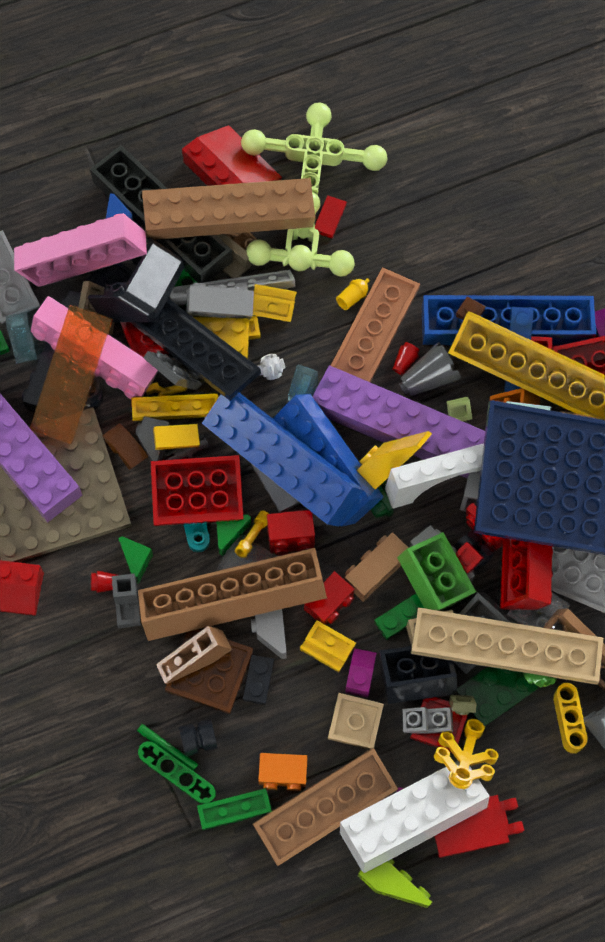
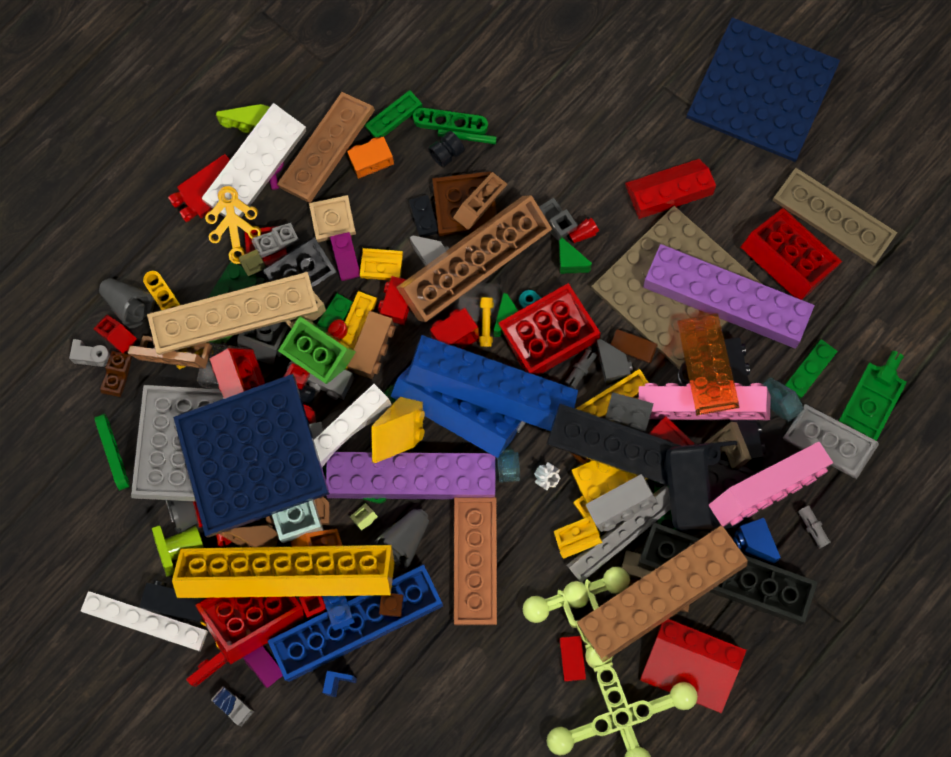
camera: 160 degrees right, 5 degrees up
yellow tile [153,424,200,450] -> none
yellow piece [336,278,370,310] -> none
red cone [392,342,420,375] -> none
none -> blue panel [323,671,357,697]
none -> red plate [328,319,348,339]
none -> yellow plate [339,291,377,371]
none -> light grey pin [798,505,831,549]

